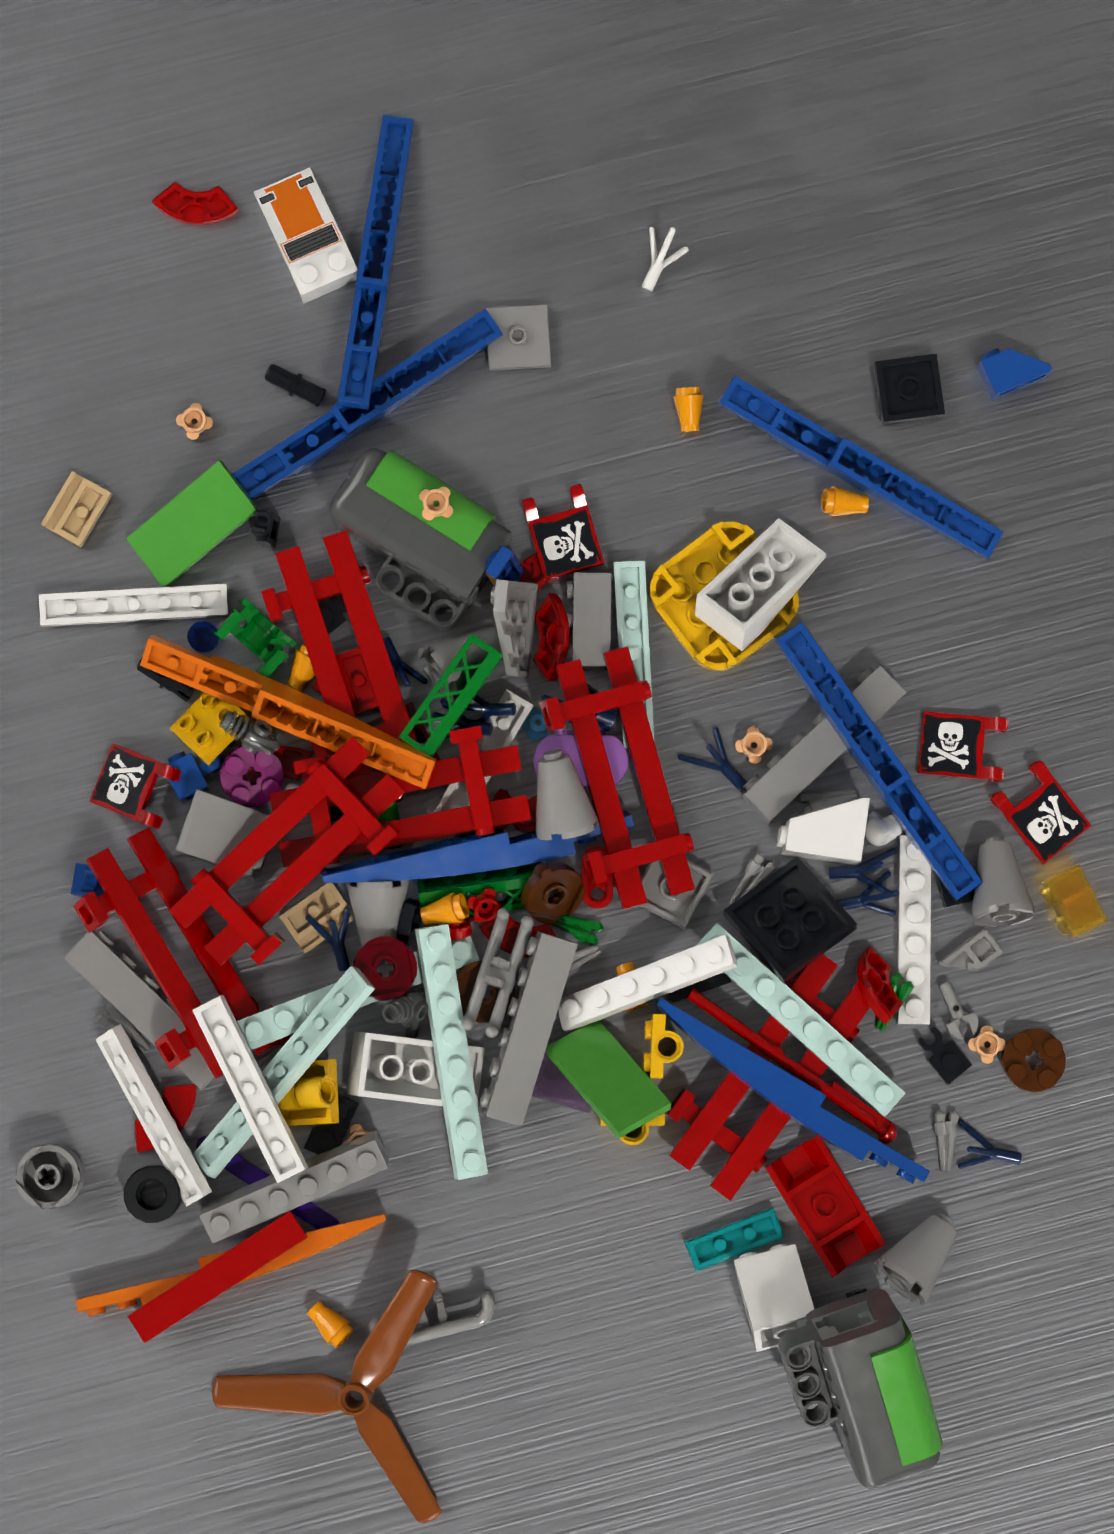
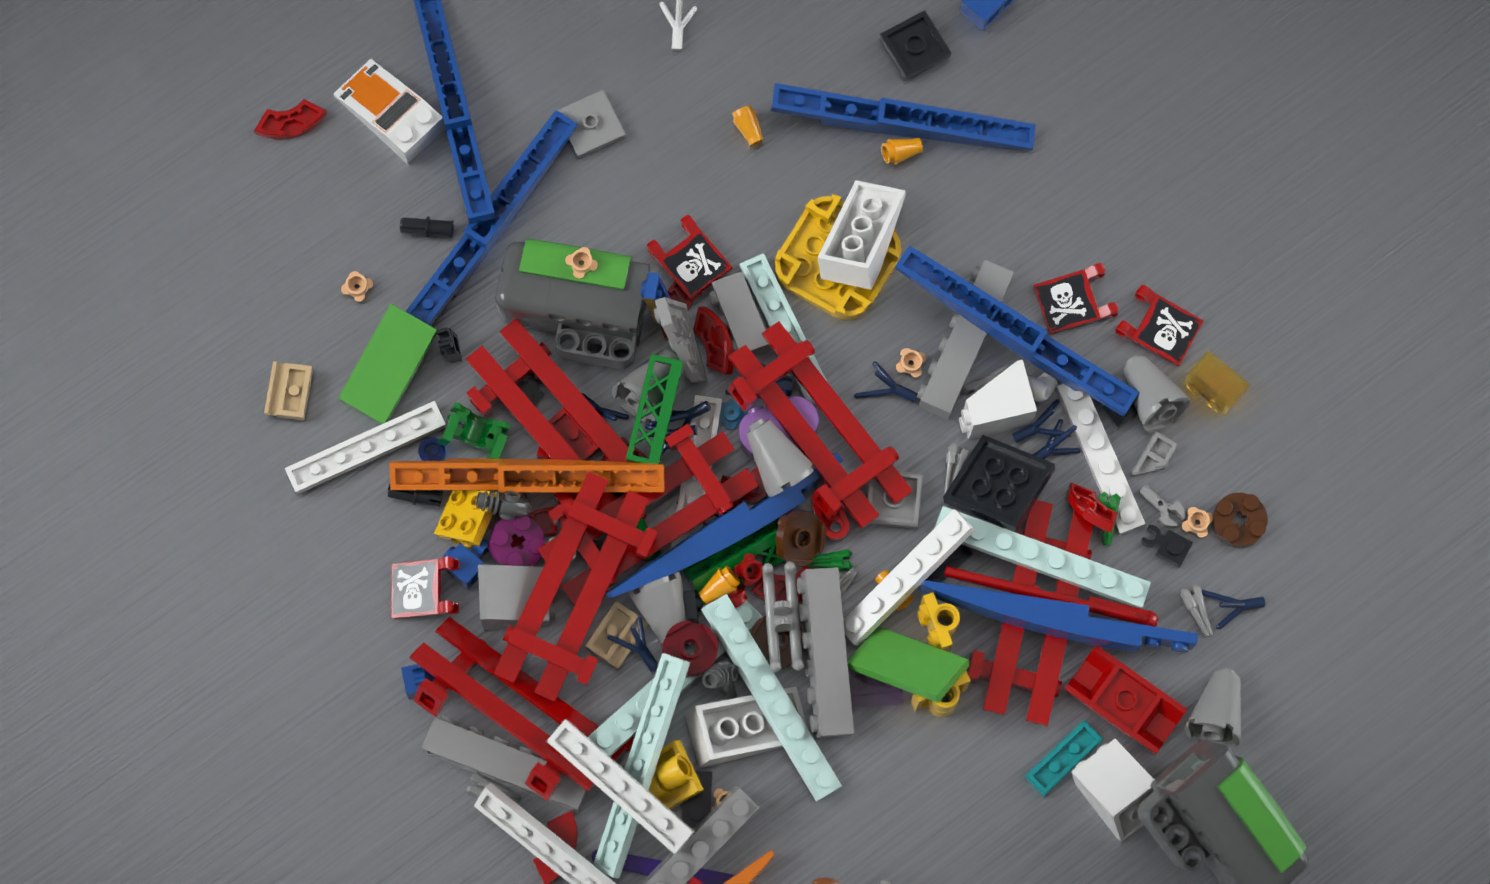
camera: 20 degrees left, 10 degrees down
light orange cone [286,644,315,693] -> none

